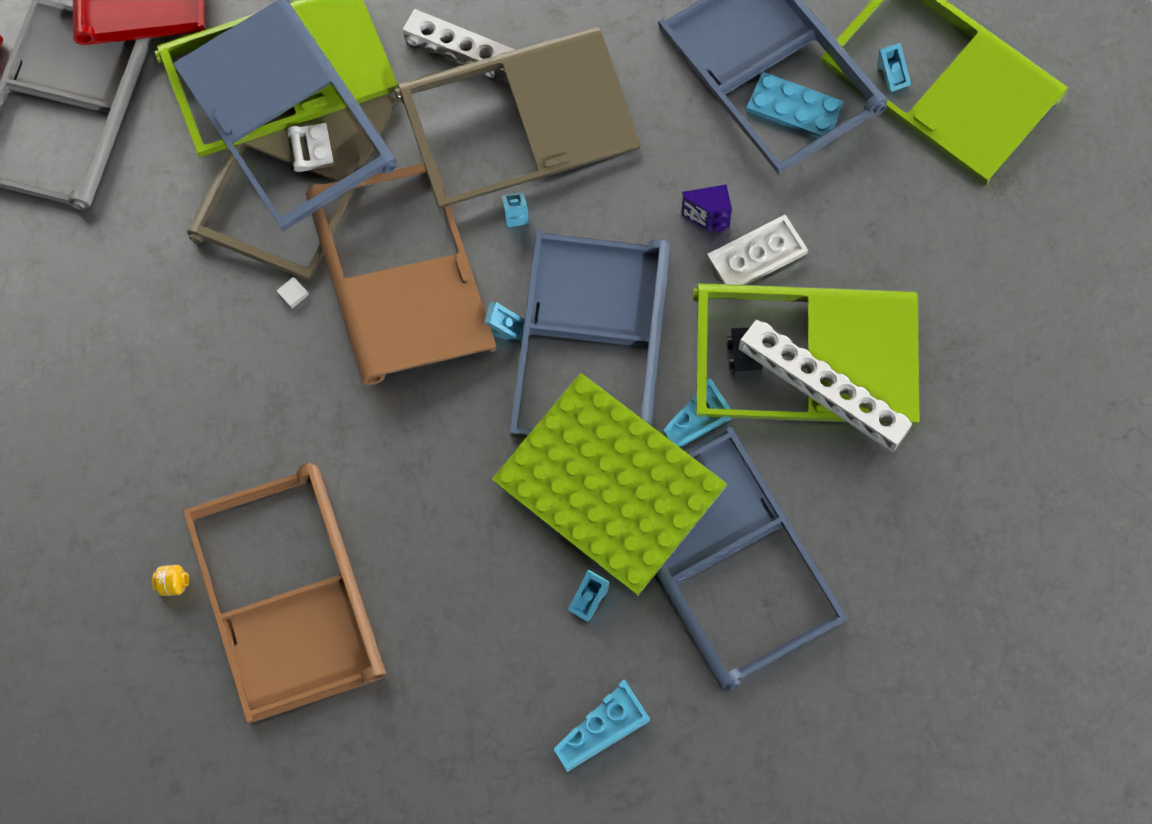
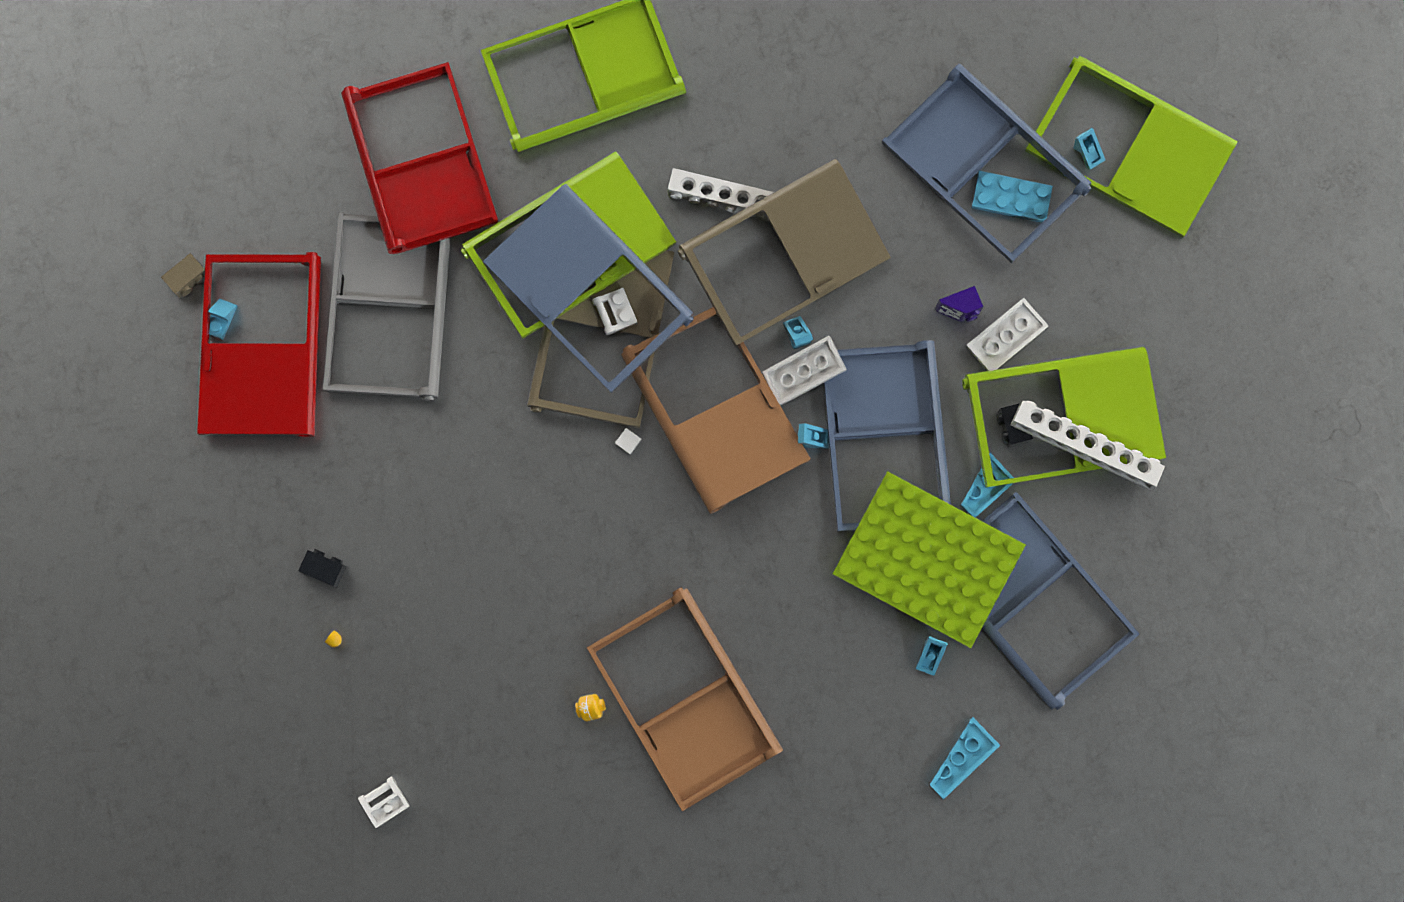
camera: 15 degrees left, 10 degrees up
none -> white plate [762,336,847,406]

